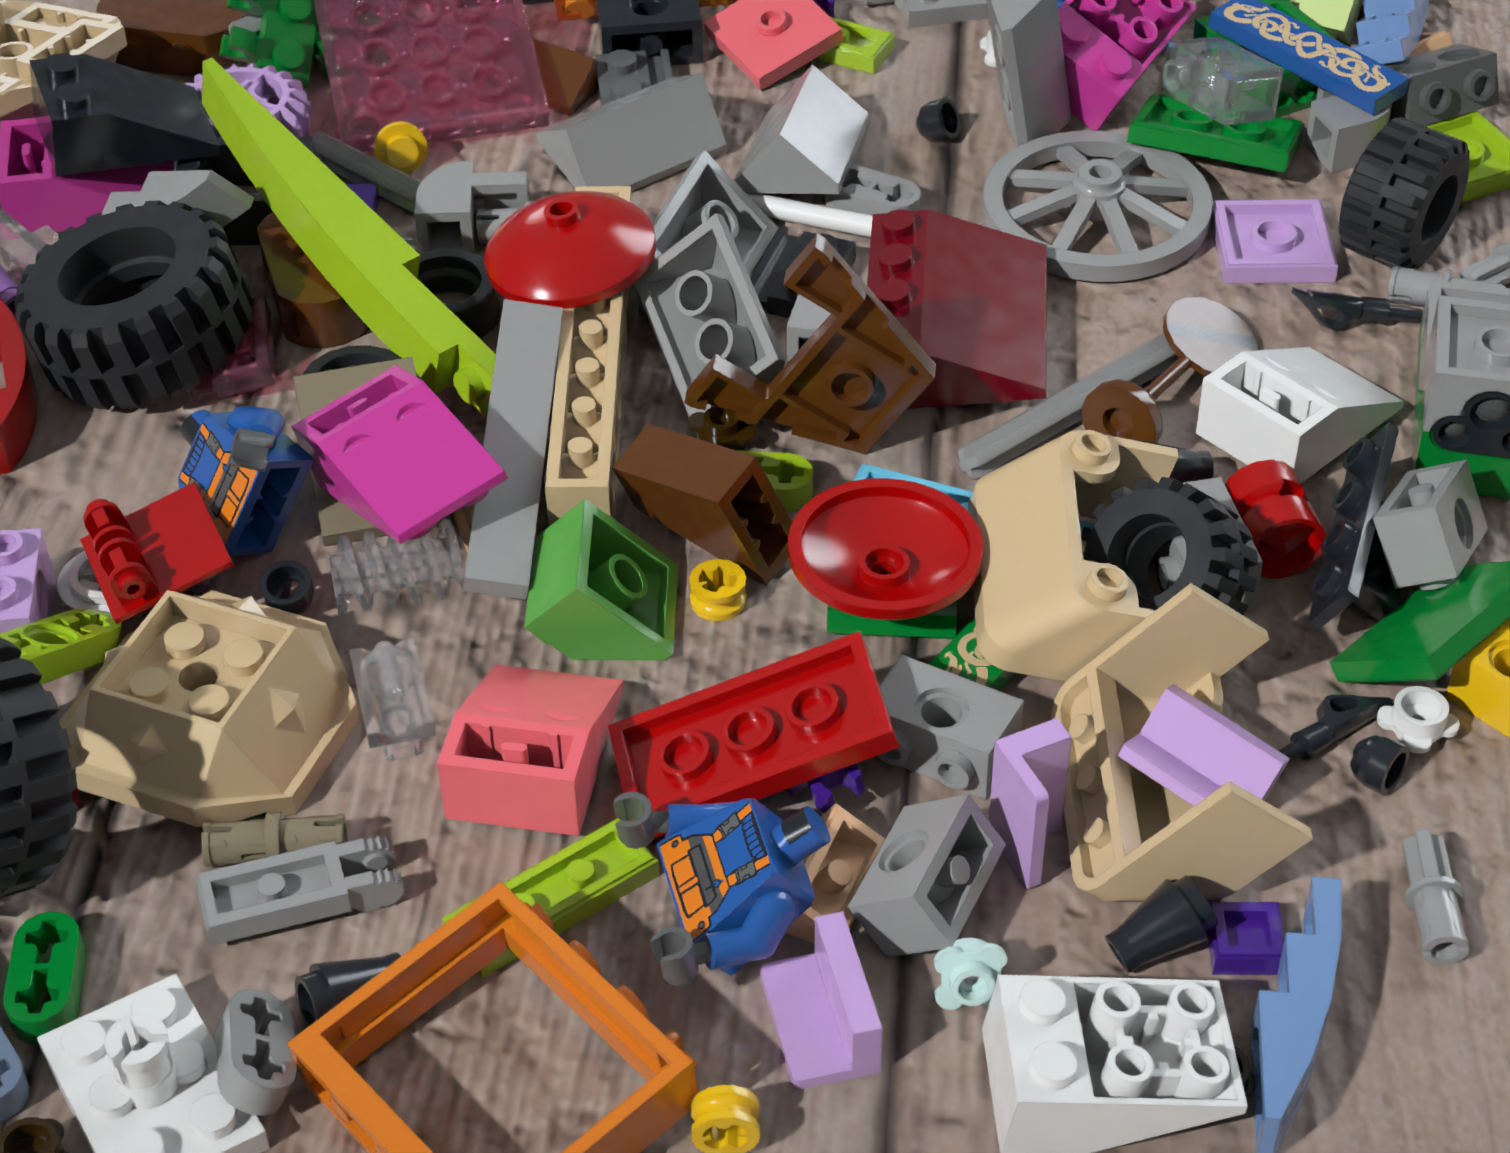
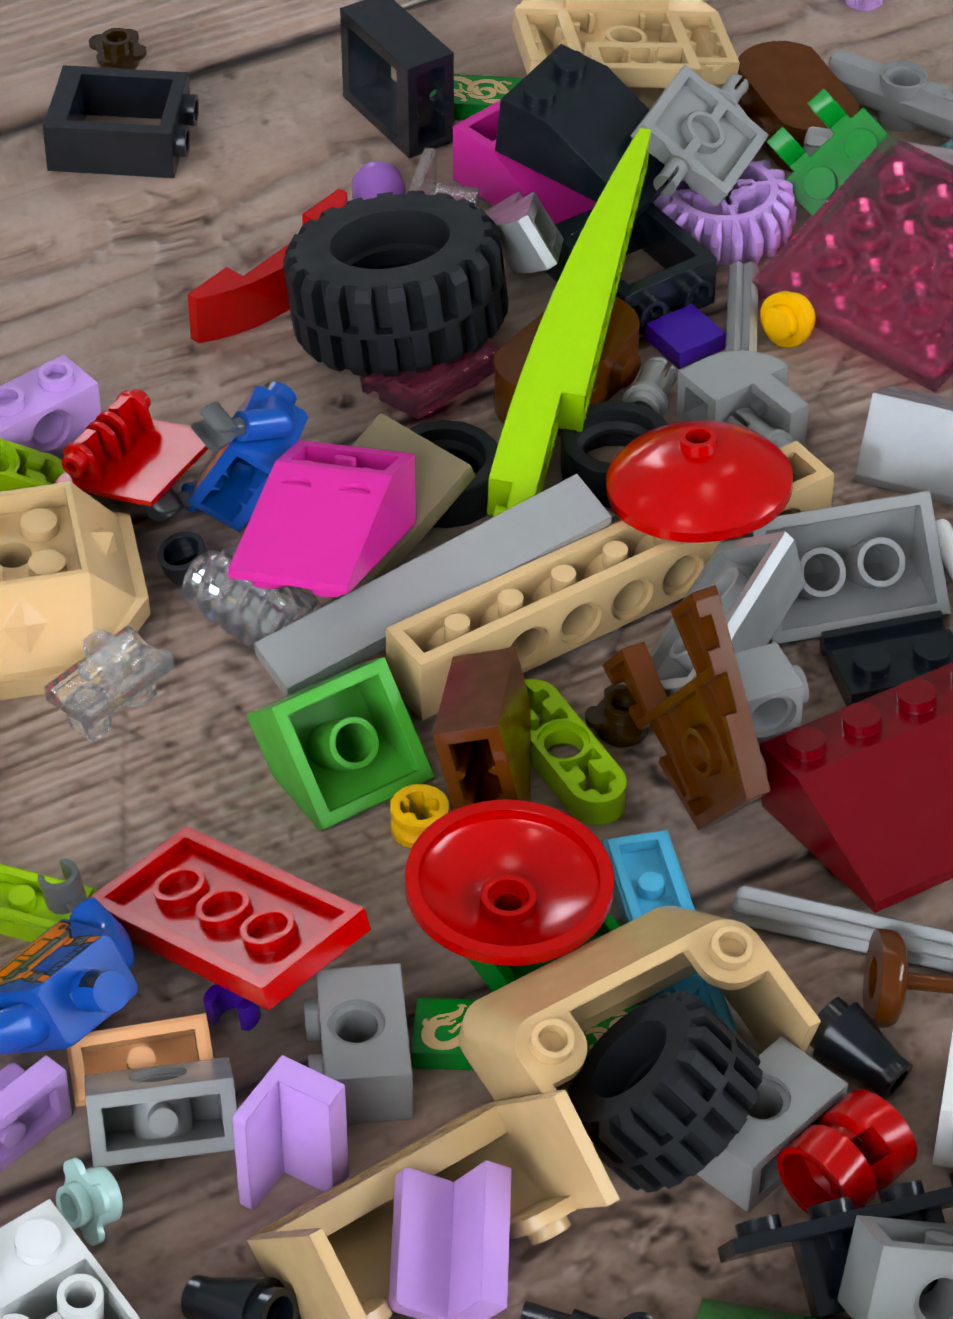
camera: 55 degrees right, 0 degrees up
coral slope [437,664,624,836] -> none
none -> light grey plate [630,64,769,208]

